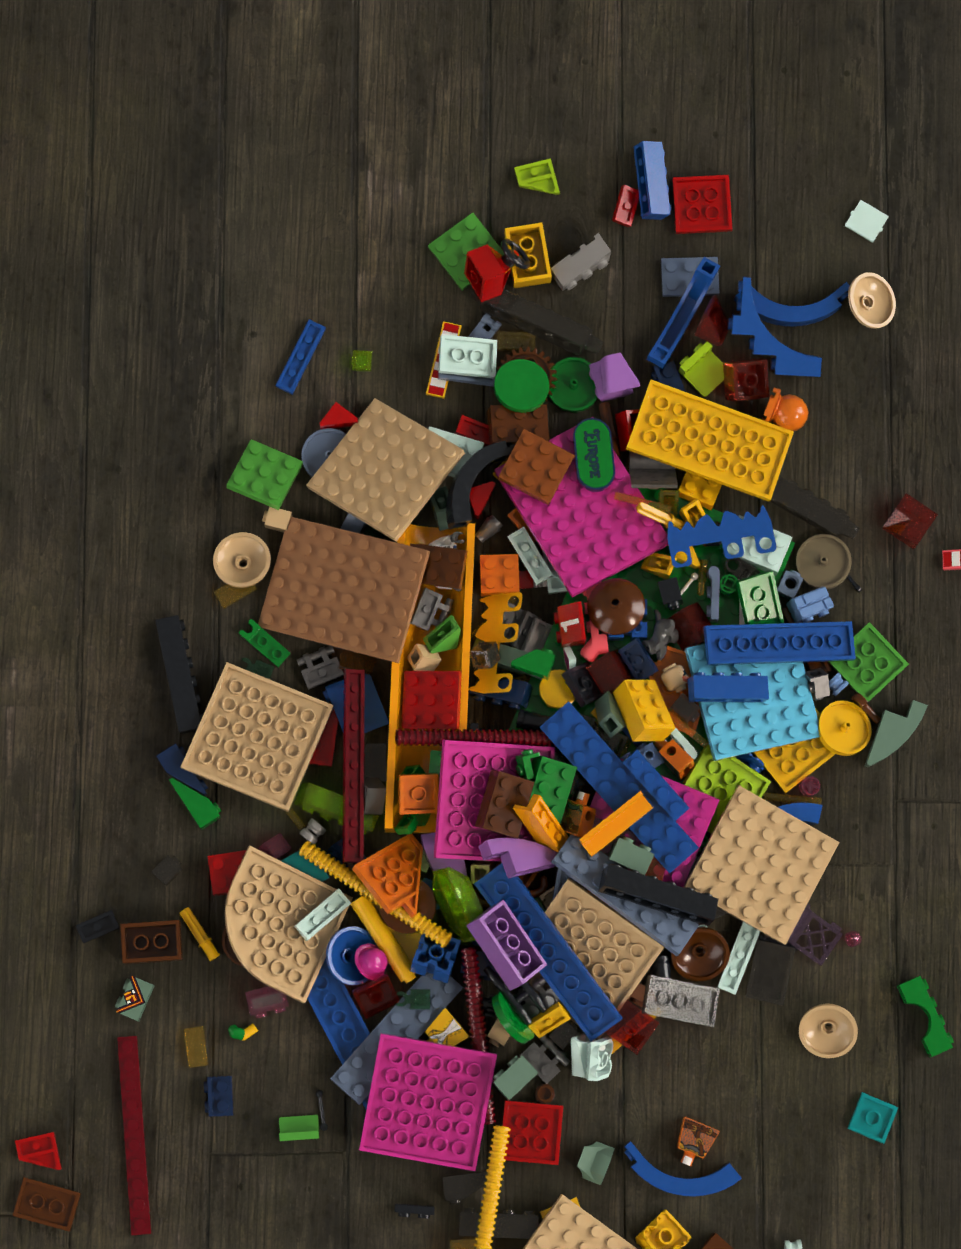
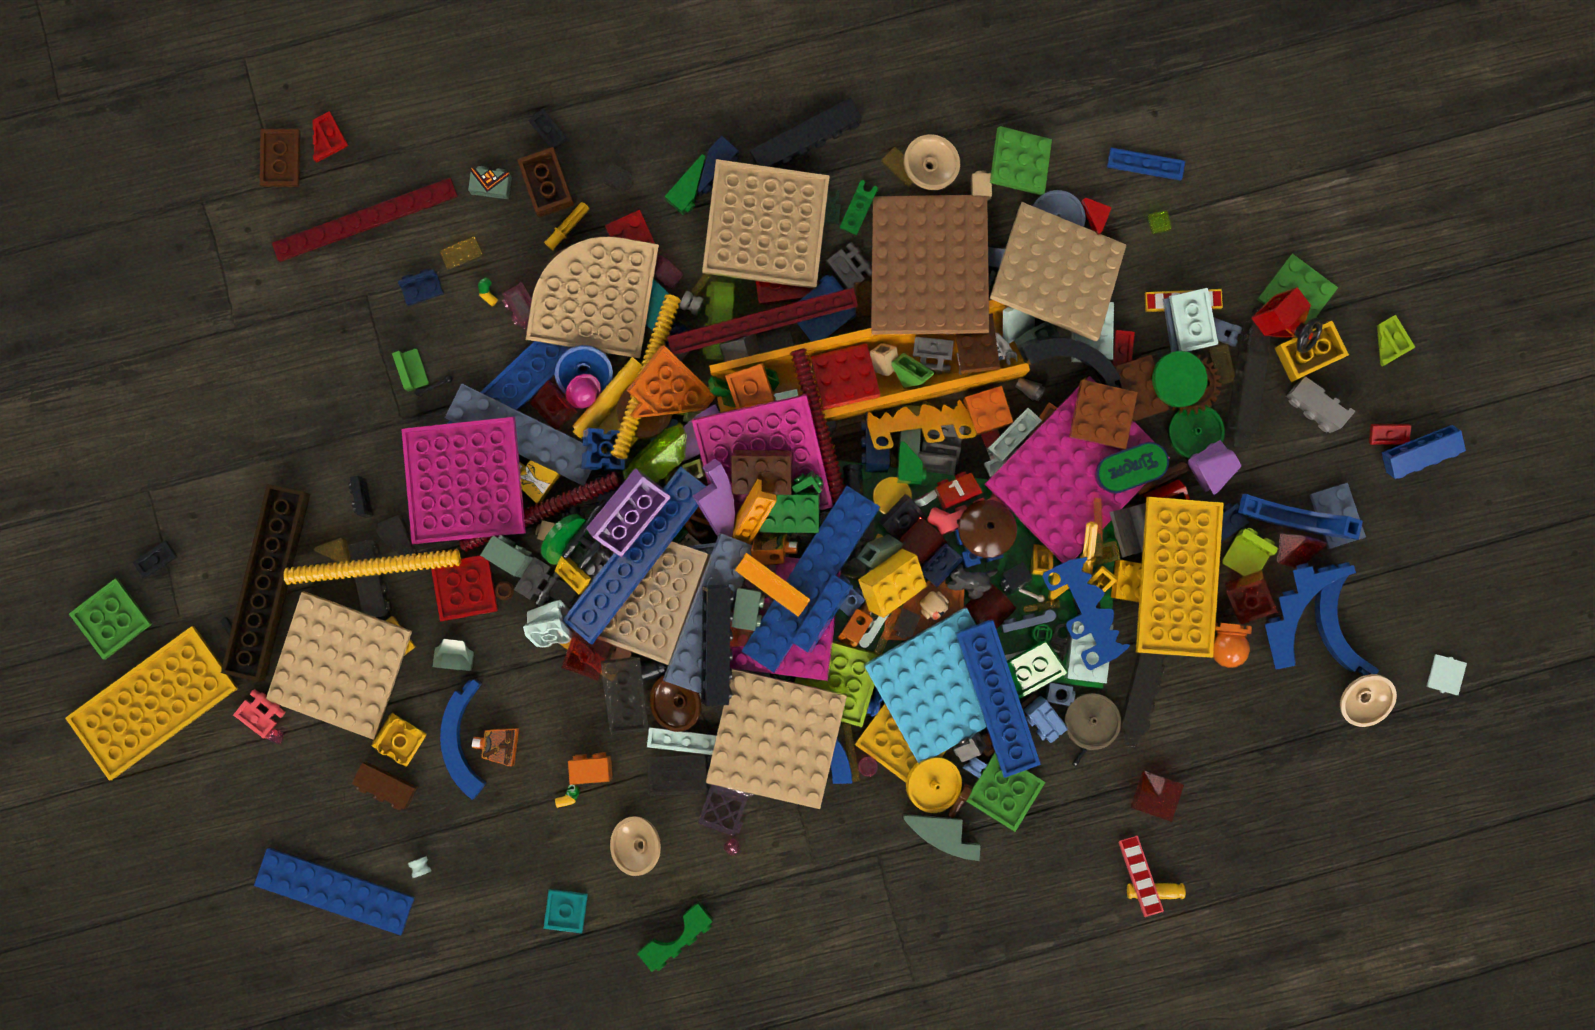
camera: 80 degrees right, 5 degrees up
light aqua plate [294,888,351,941] -> none
clear green plate [396,989,430,1010] -> none
red slope [470,481,496,519] -> none
clear smoke brick [470,641,500,669] -> none
red plate [672,175,733,234] -> none
blue brick [688,672,769,702] -> none
none -> arm [555,784,580,808]
none -> orange brick [568,752,613,785]
none -> light aqua tile [1003,307,1035,344]

